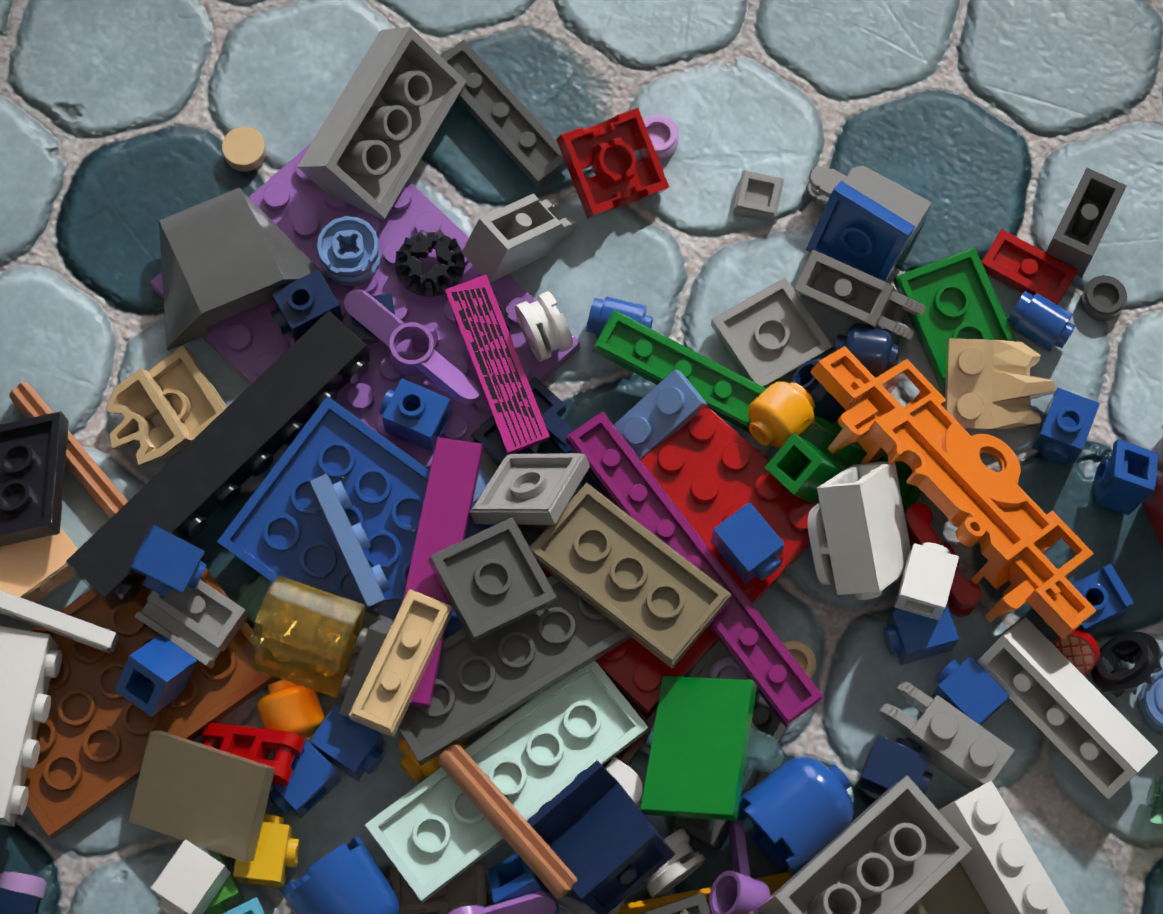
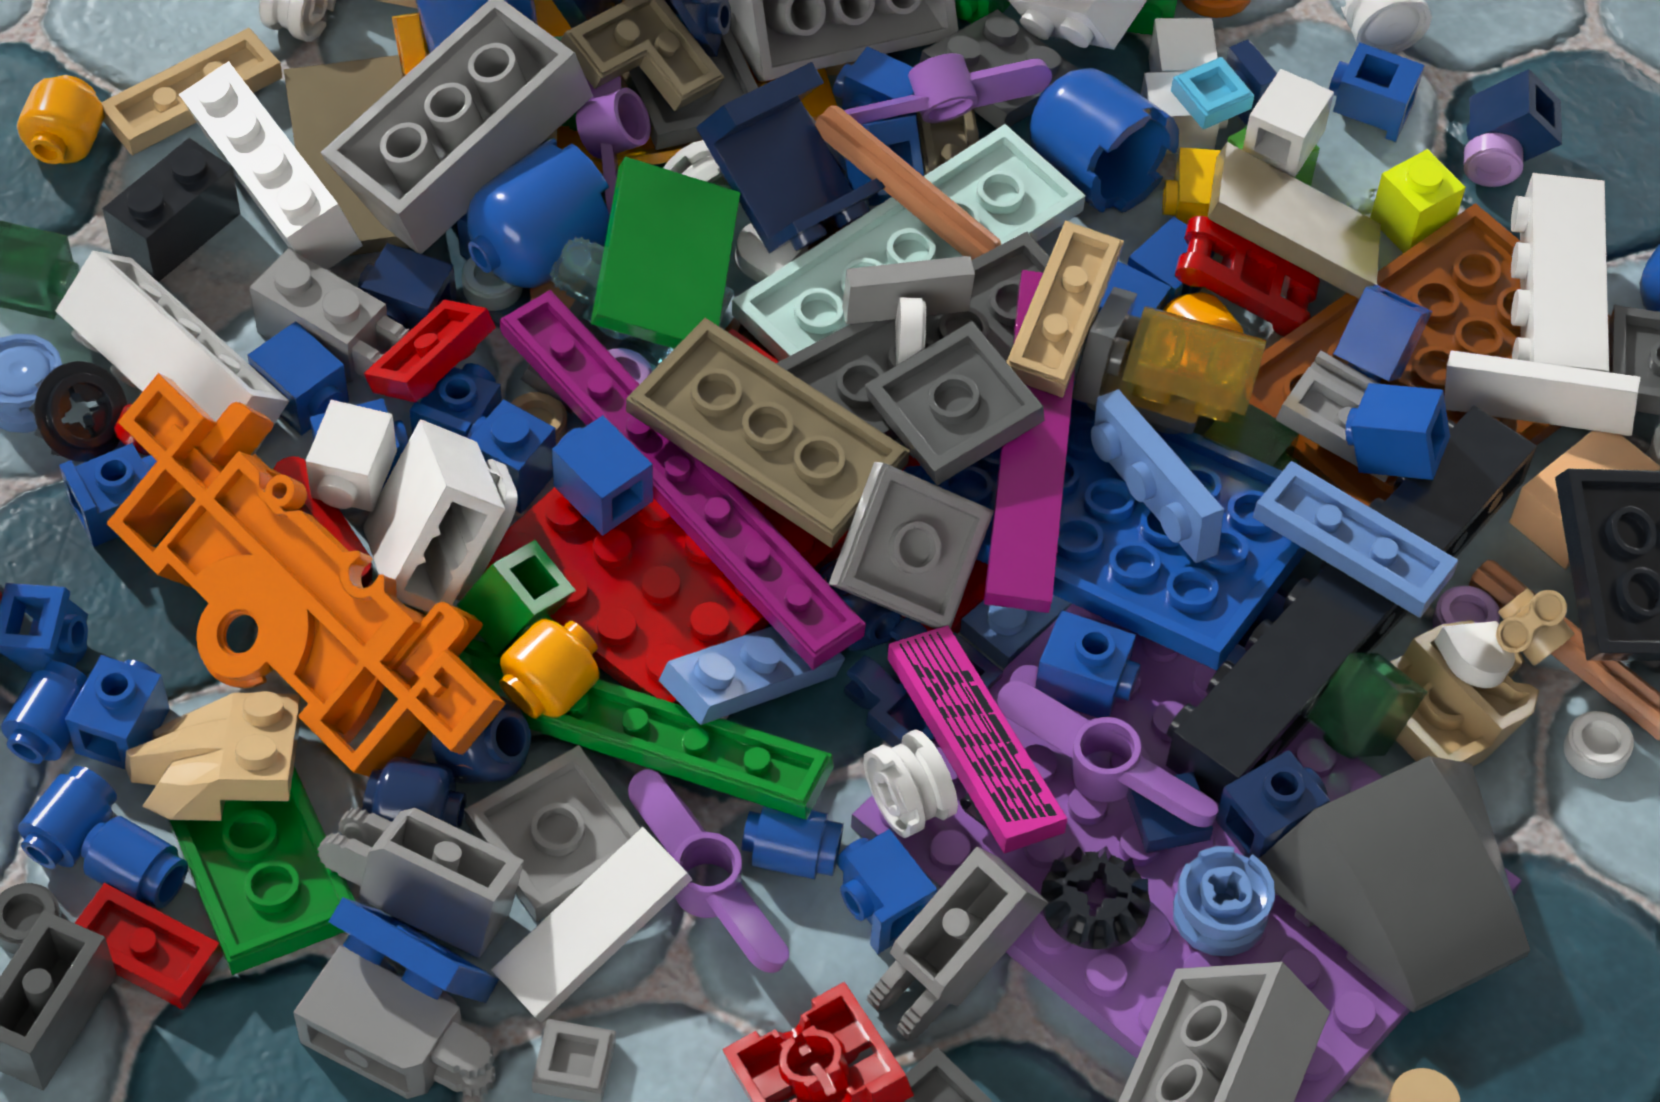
camera: 175 degrees right, 15 degrees down
none -> blue brick [1,661,88,764]
none -> blue brick [18,766,117,869]
none -> black brick [102,138,241,282]
none -> red plate [364,299,496,403]
none -> blue brick [409,363,502,437]
none -> blue brick [466,399,556,514]
none -> white tile [491,827,693,1023]
none -> medium lavender piece [628,769,789,973]
none -> blue brick [836,829,937,954]
none -> light grey tile [842,256,975,325]
none -> white tile [895,297,926,366]
none -> medium blue plate [1253,461,1459,618]
none -> clear green brick [1308,653,1428,759]
none -> neon yellow brick [1370,149,1466,253]
none -> lavender tile [1432,586,1500,628]
none -> white tile [1434,621,1515,688]
none -> tan plate [1496,588,1575,666]
none -> white tile [1564,711,1634,779]

